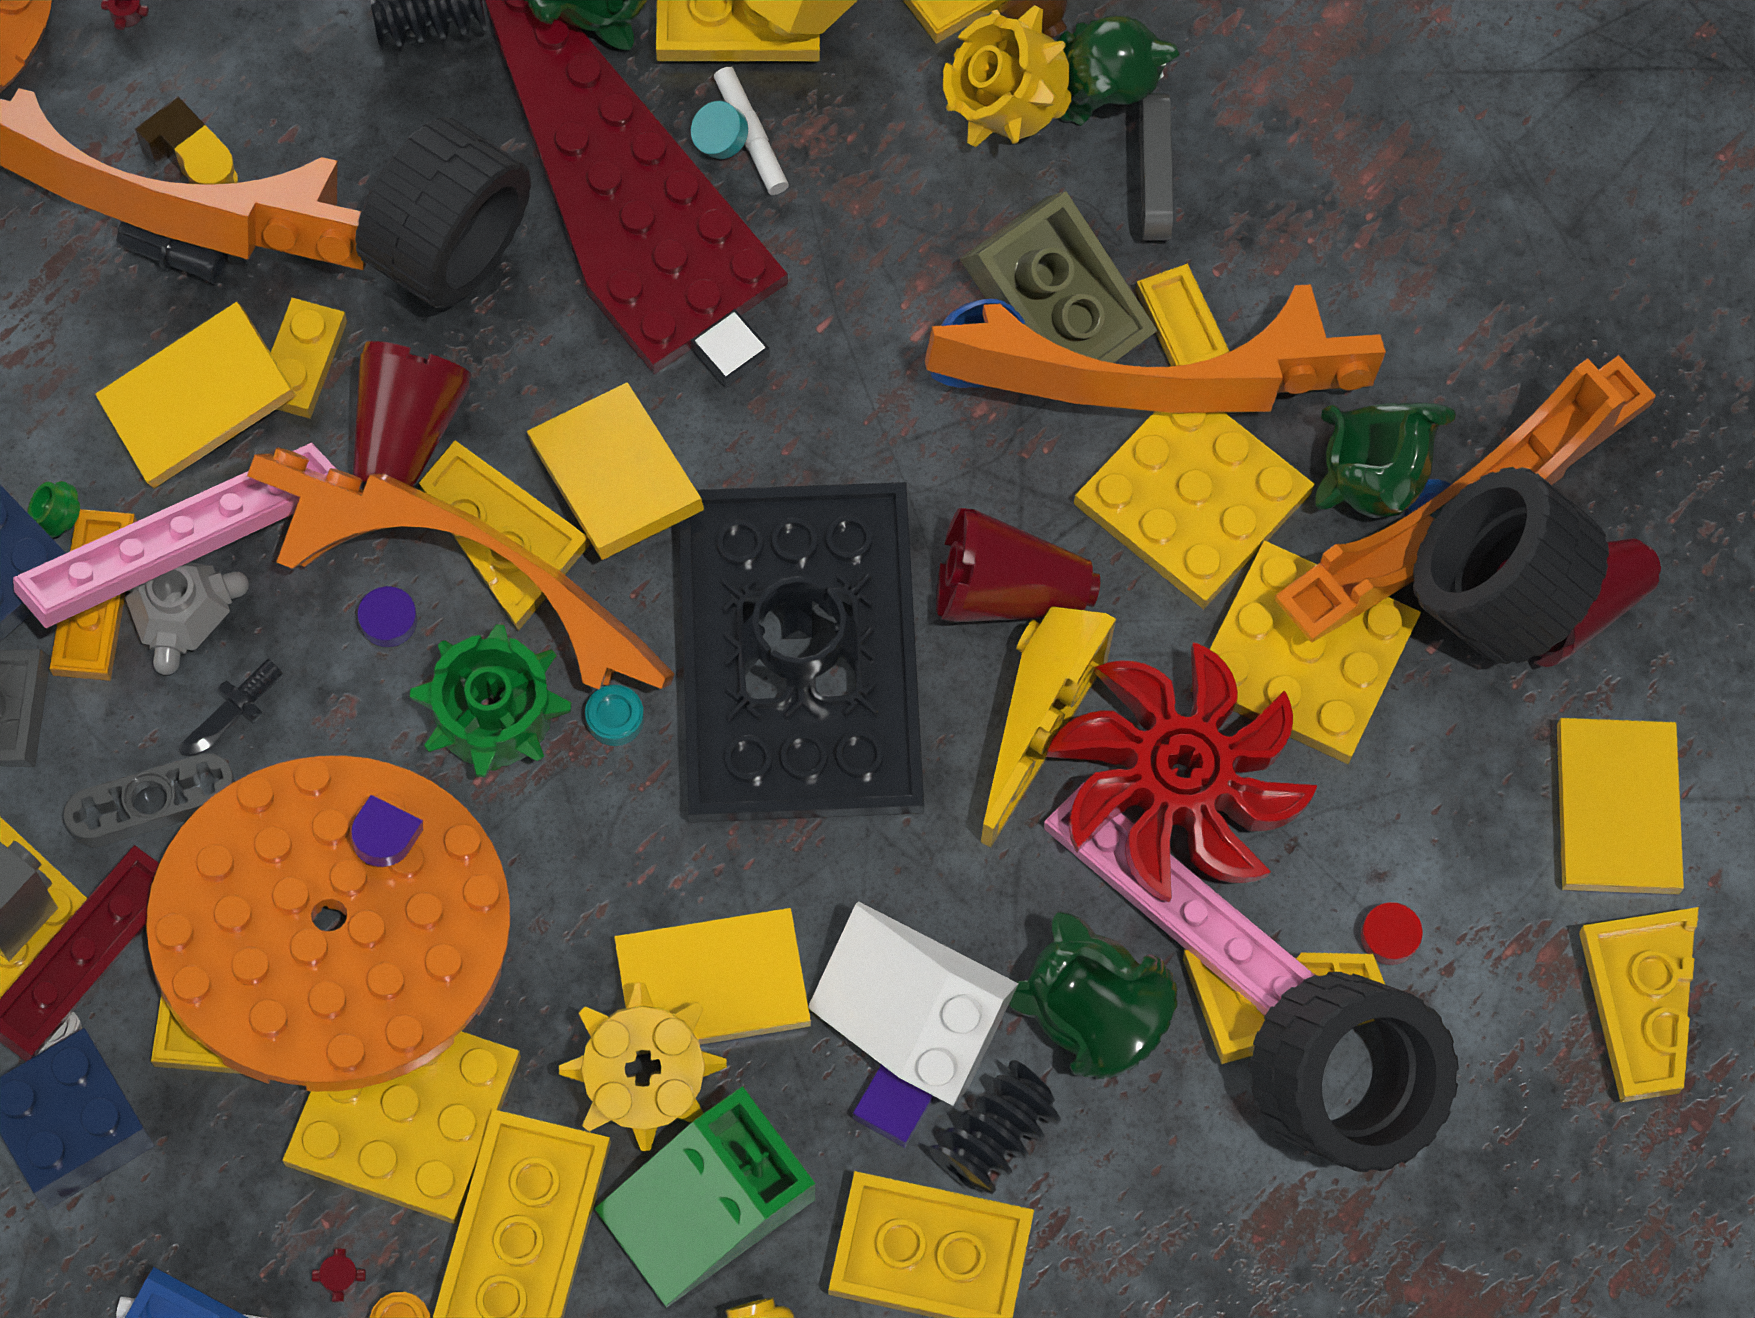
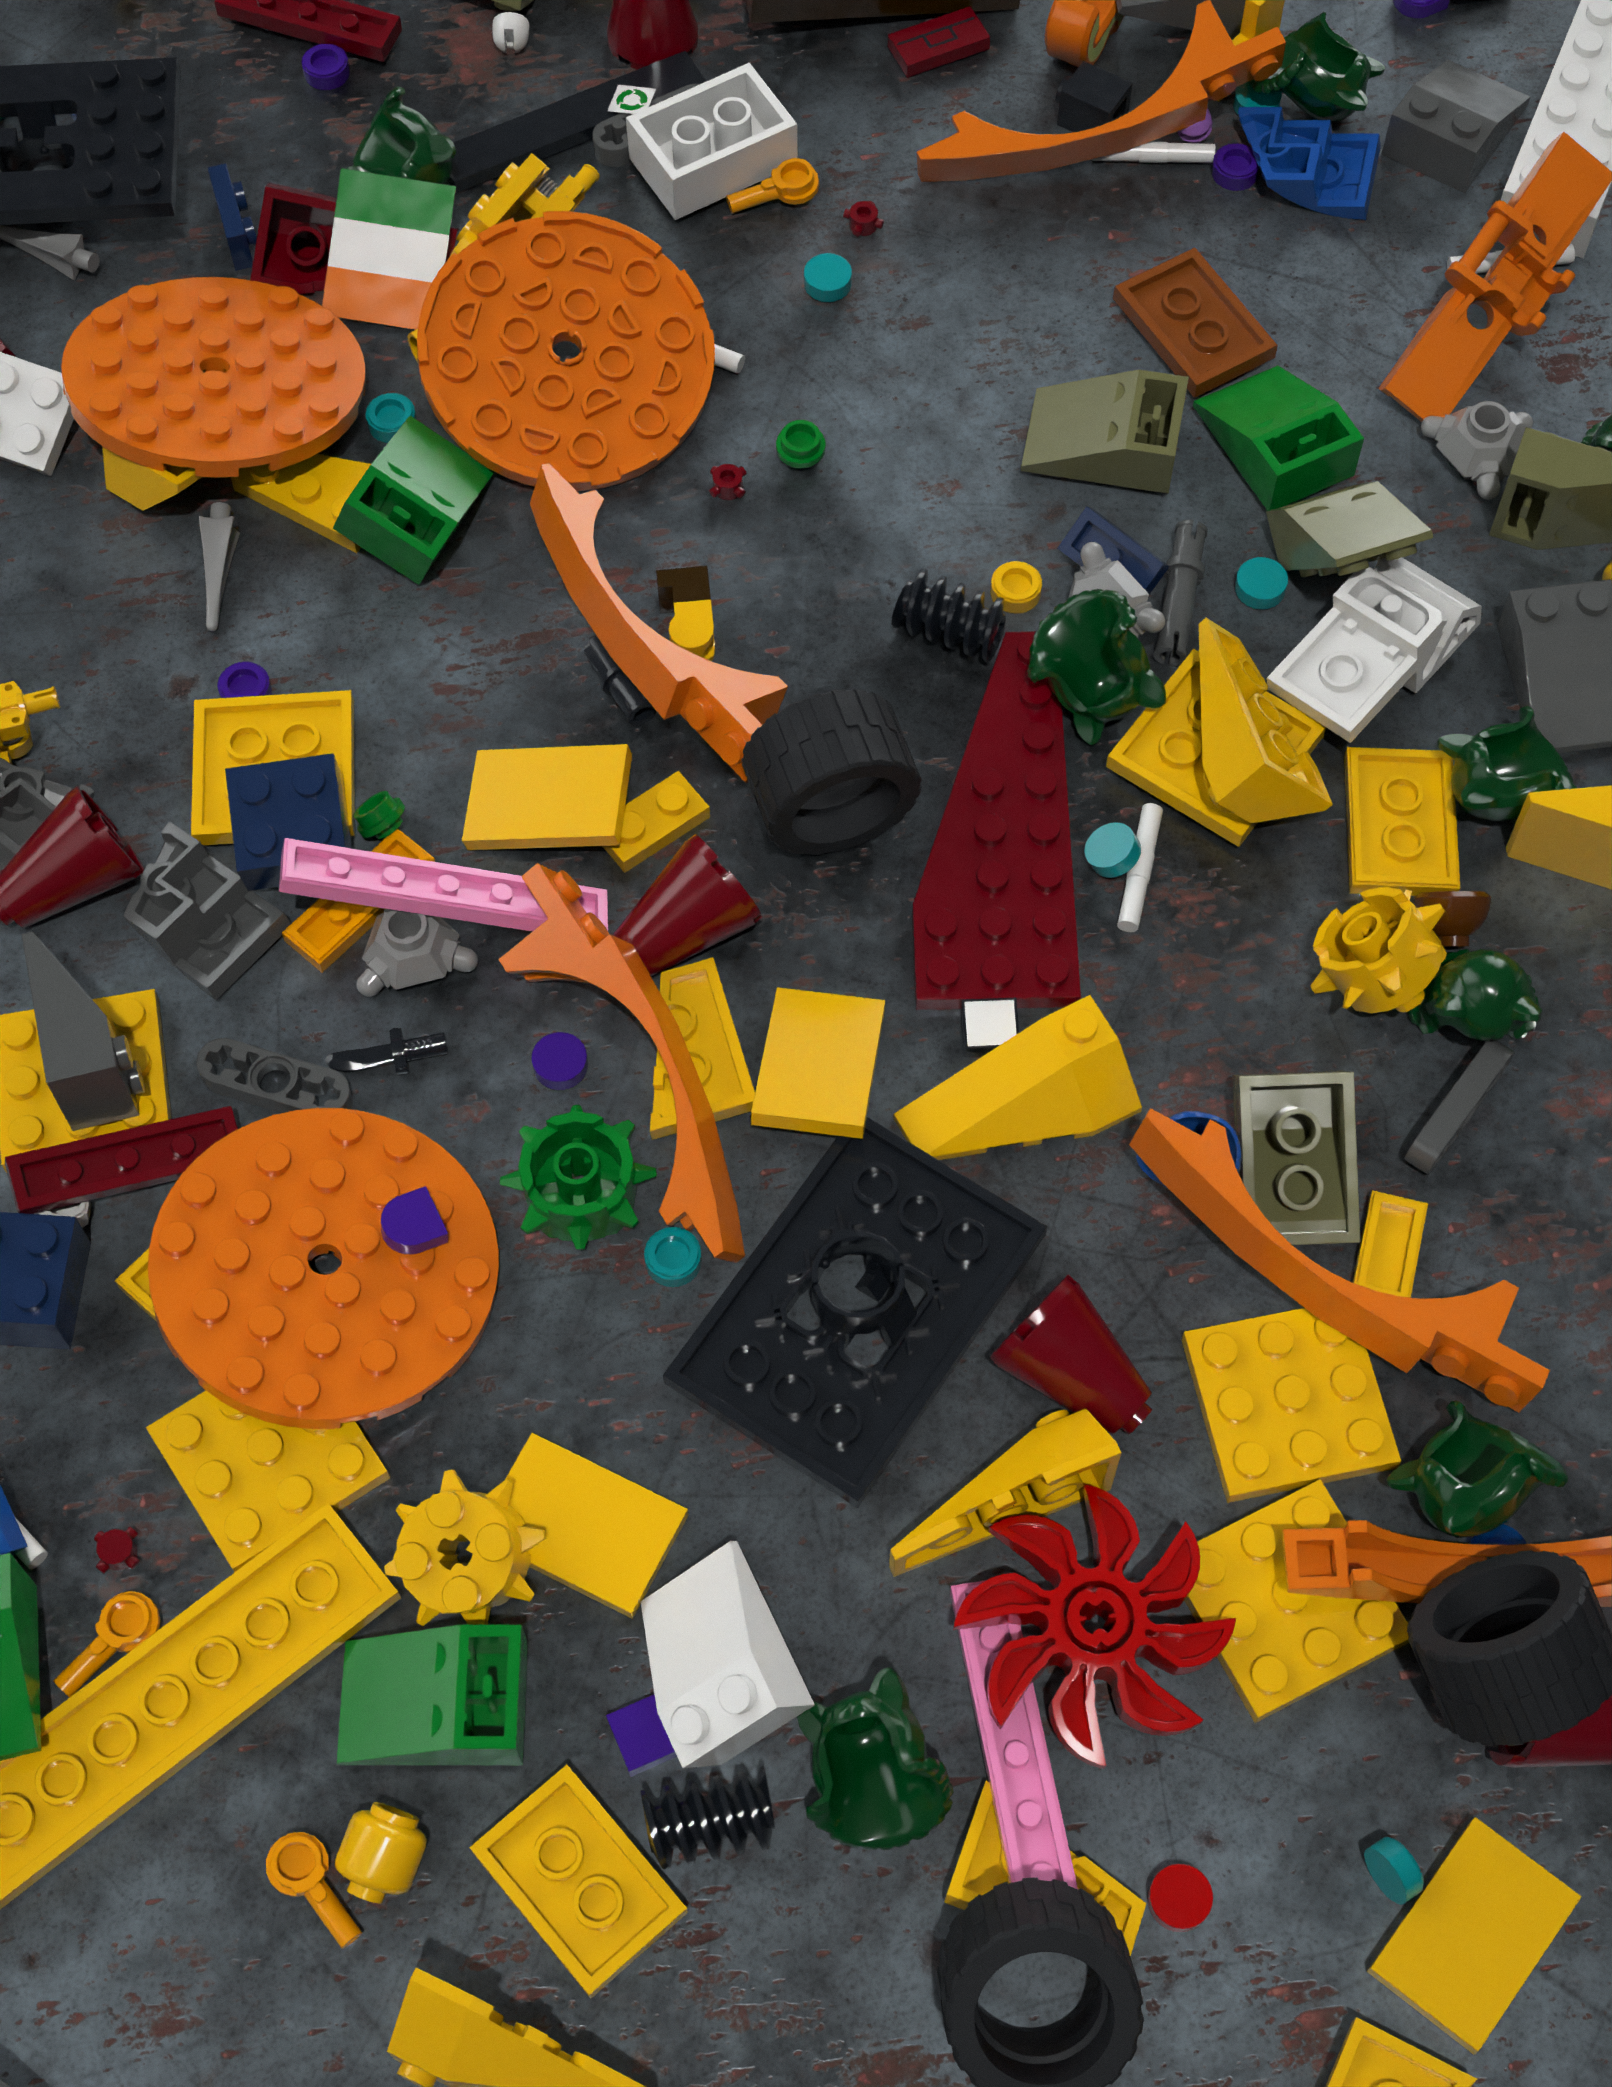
camera: 40 degrees right, 5 degrees down
none -> yellow wedge [893,995,1142,1160]
none -> teal tile [1364,1837,1424,1905]

